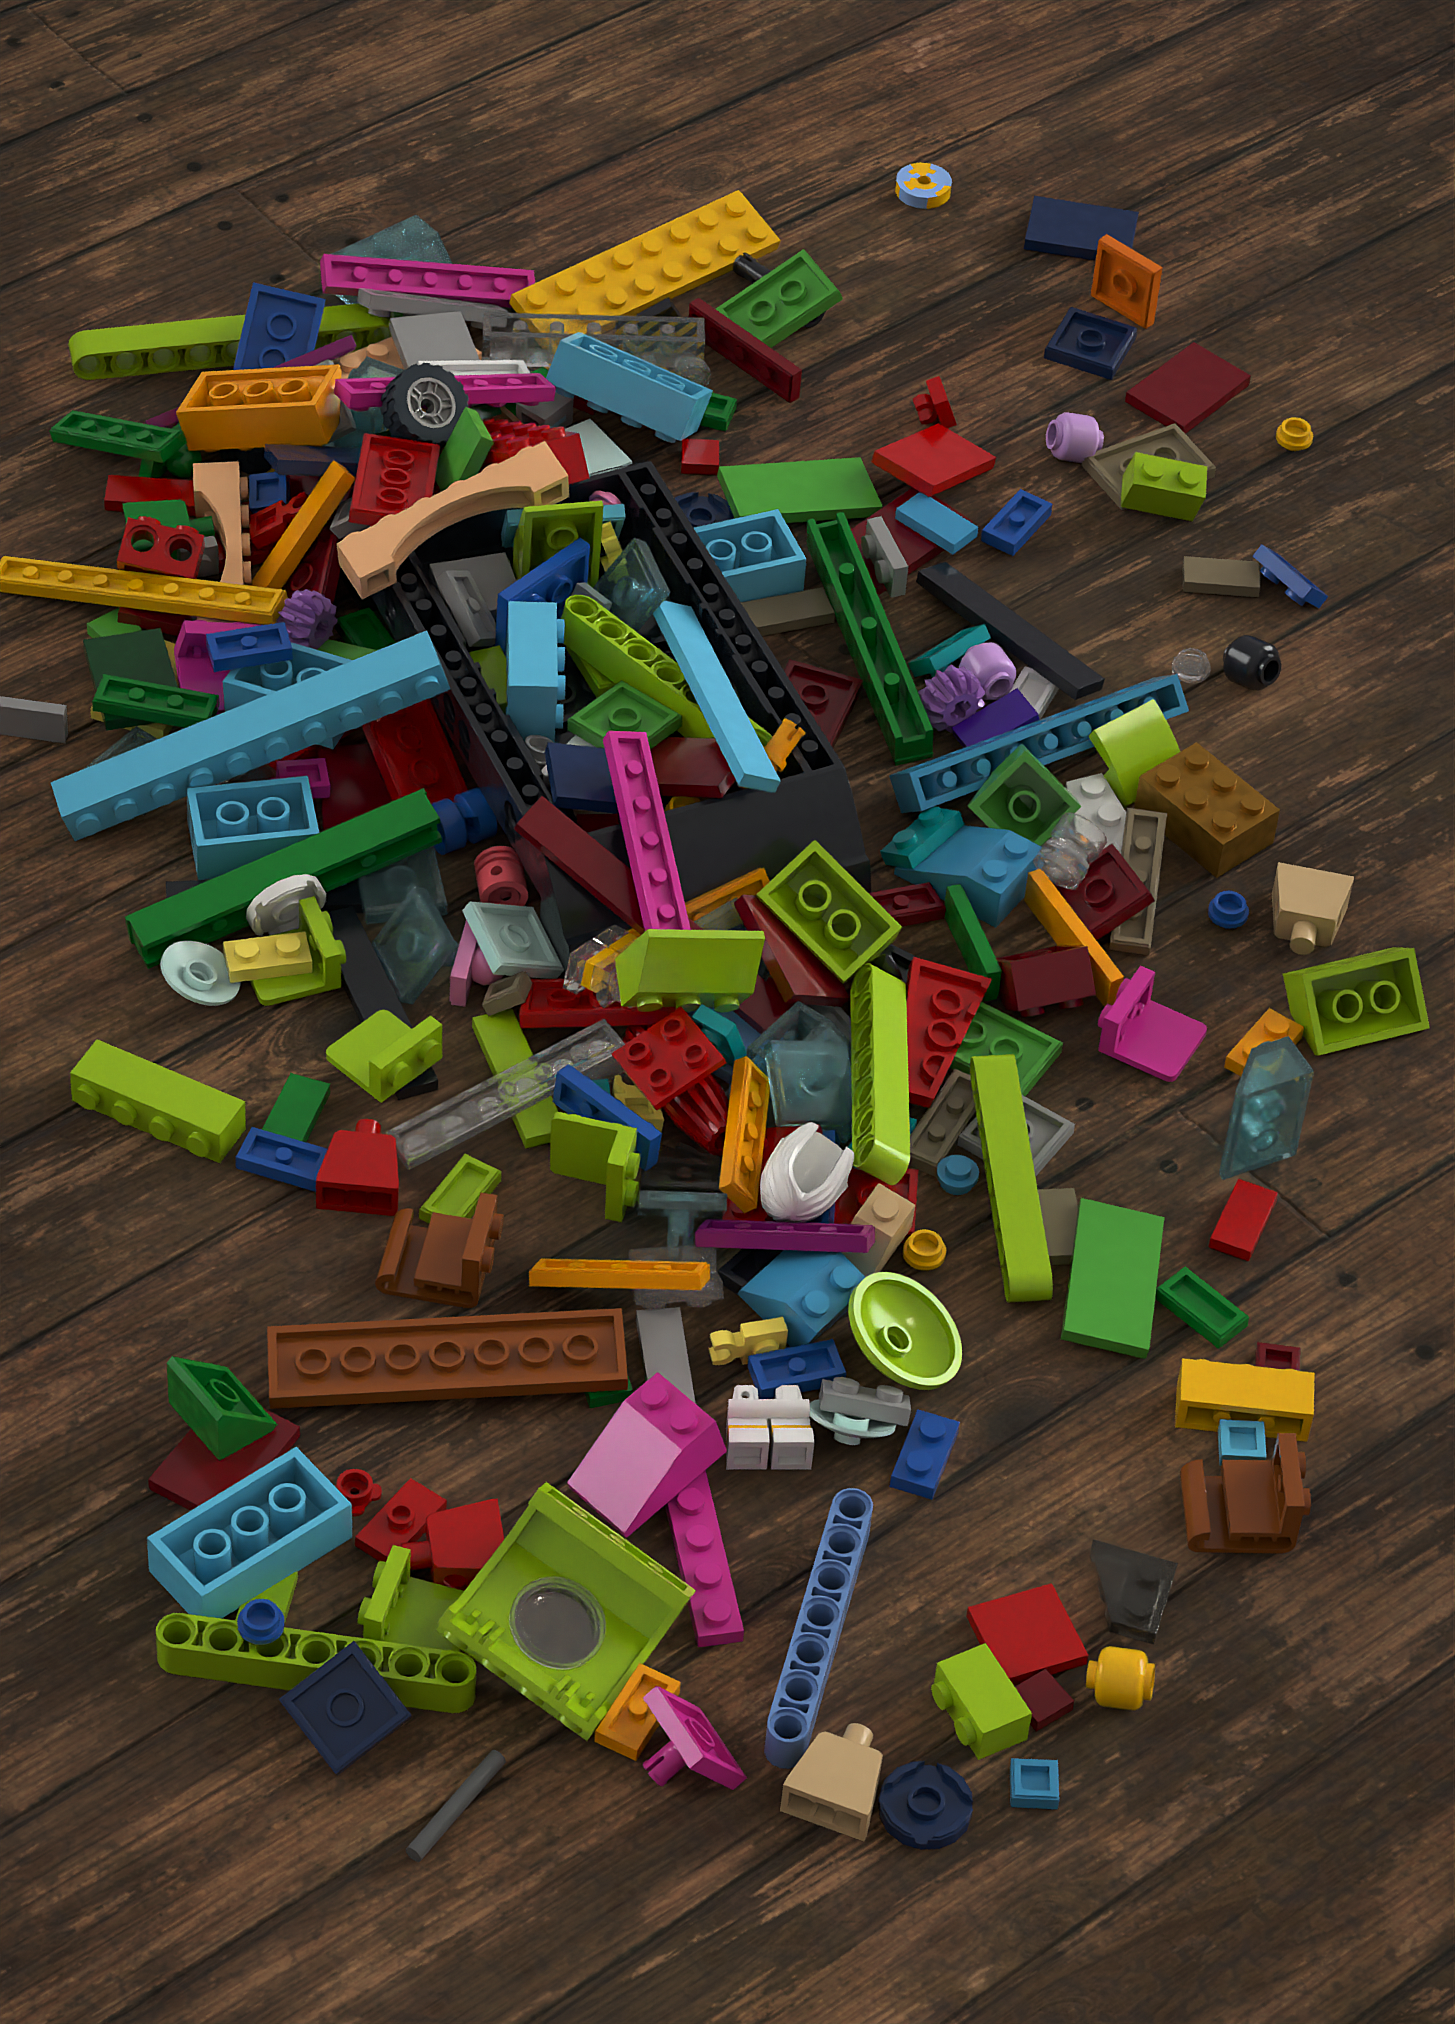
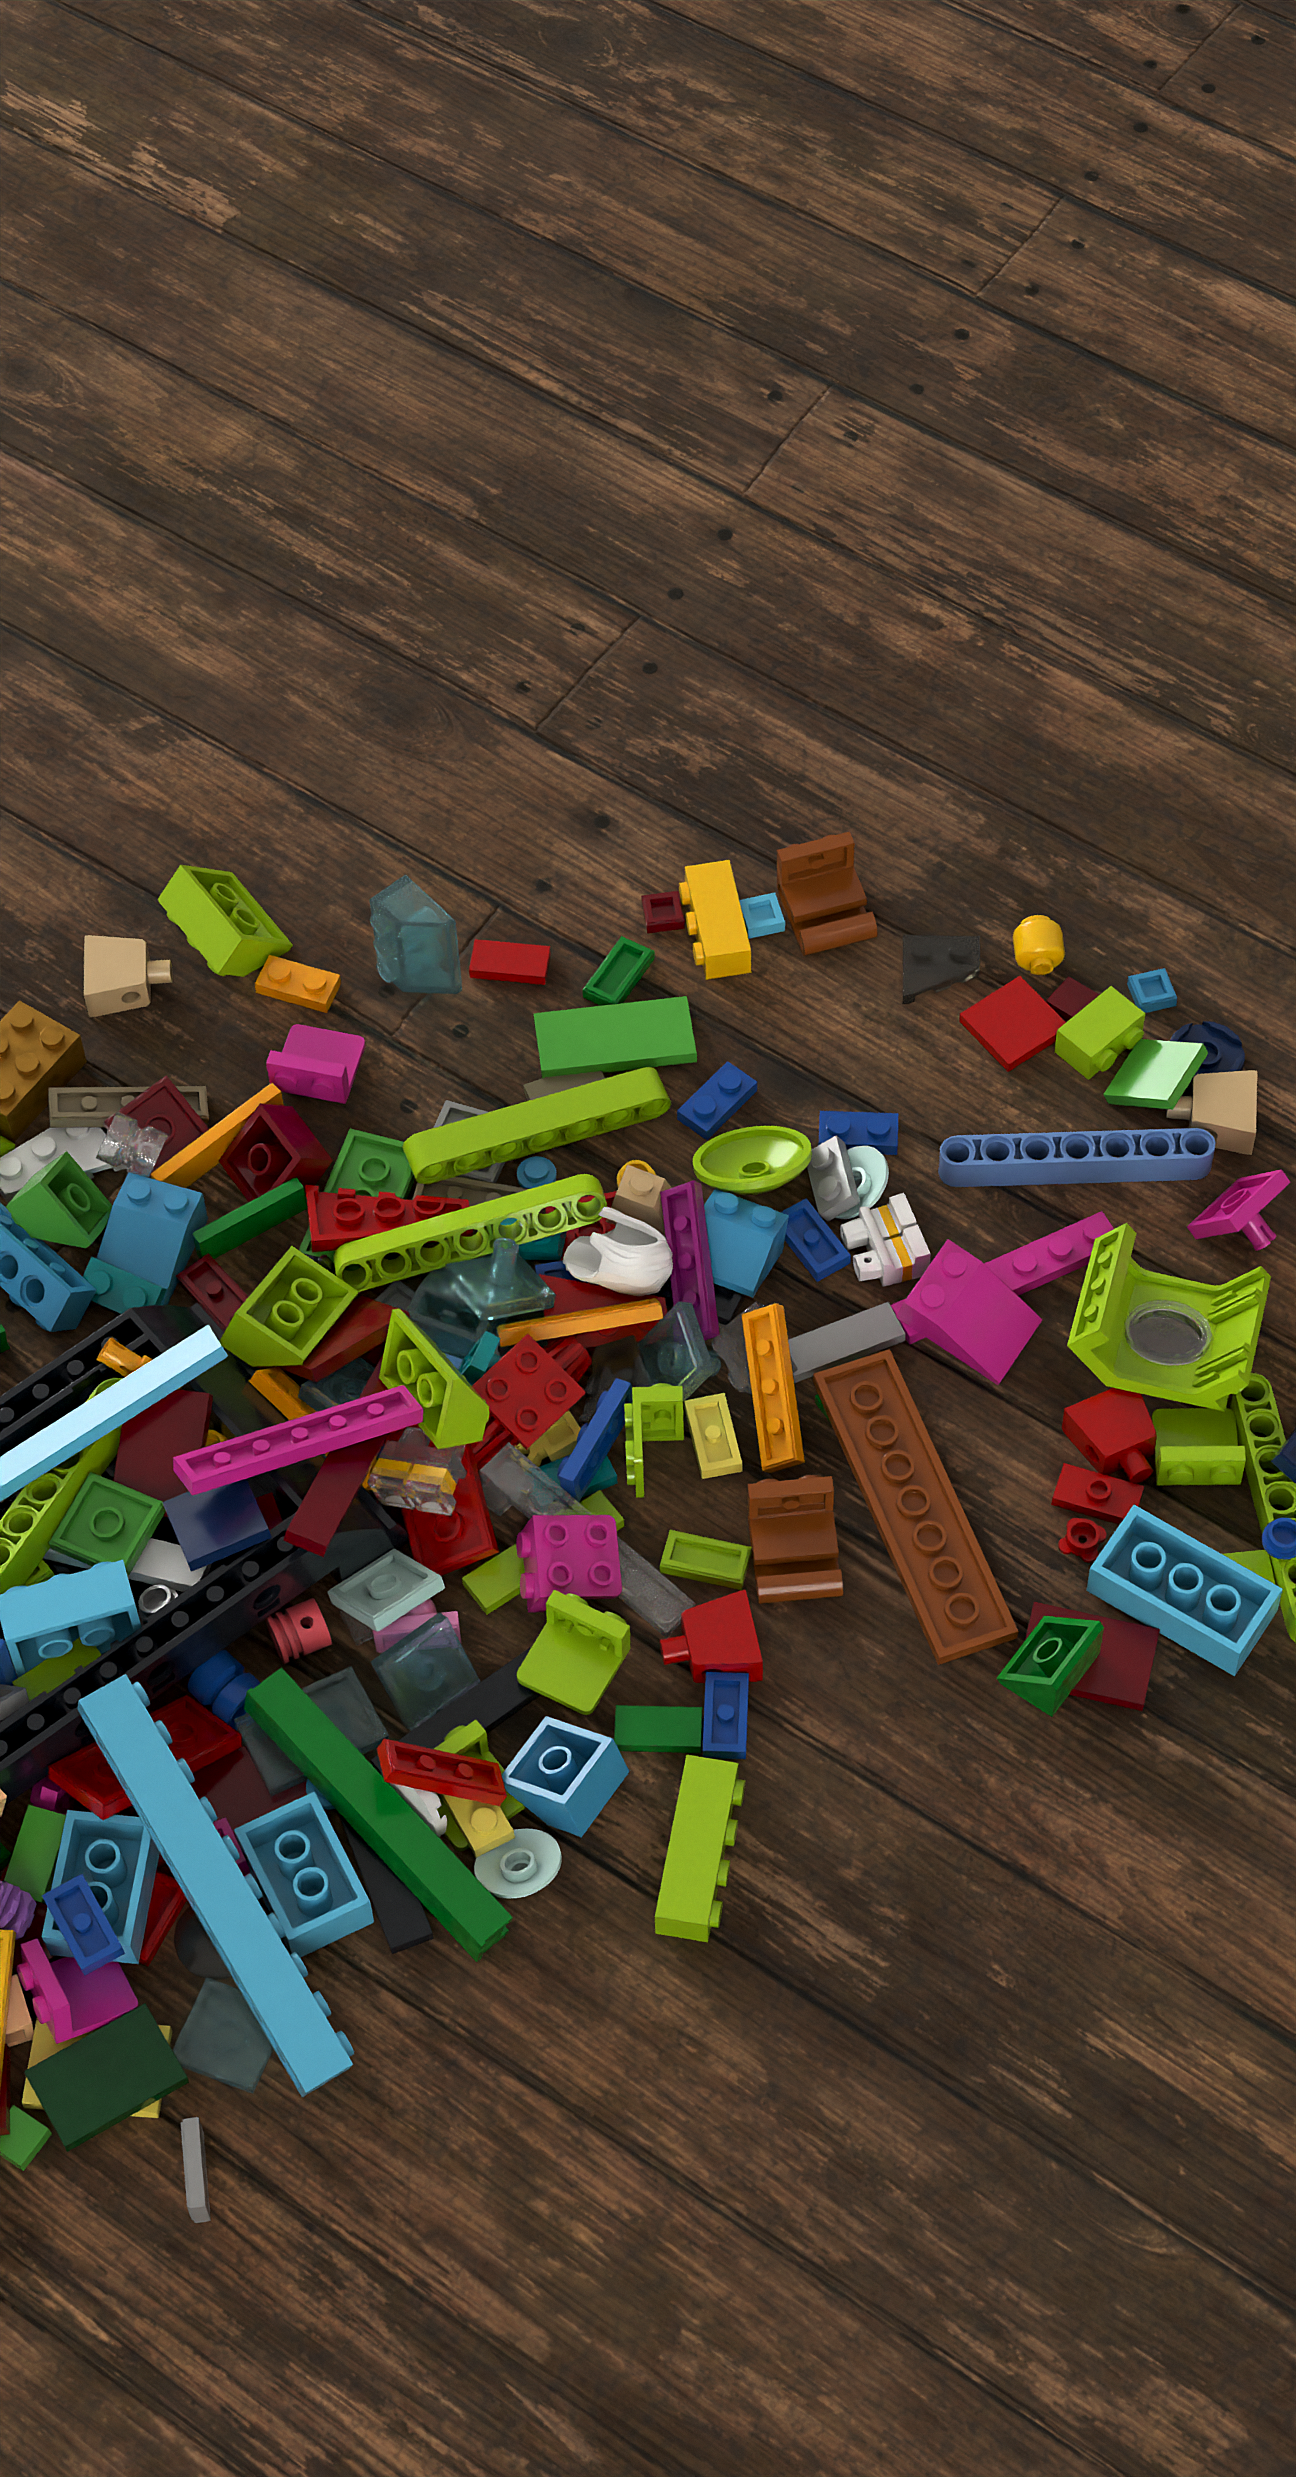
camera: 100 degrees left, 10 degrees up
green tile [92,674,220,728] -> none
dark tan tile [482,971,532,1016] -> none
light orange plate [594,1663,681,1761] -> none
light yellow plate [709,1317,788,1365] -> none
blue plate [1208,891,1249,928] -> none
none -> red tile [377,1739,507,1806]
none -> dark azure slope [502,1716,630,1837]
none -> dark pink bracket [516,1515,622,1613]
none -> blue plate [677,1061,758,1140]
none -> light yellow plate [684,1393,742,1479]
none -> bright green tile [1103,1039,1208,1110]

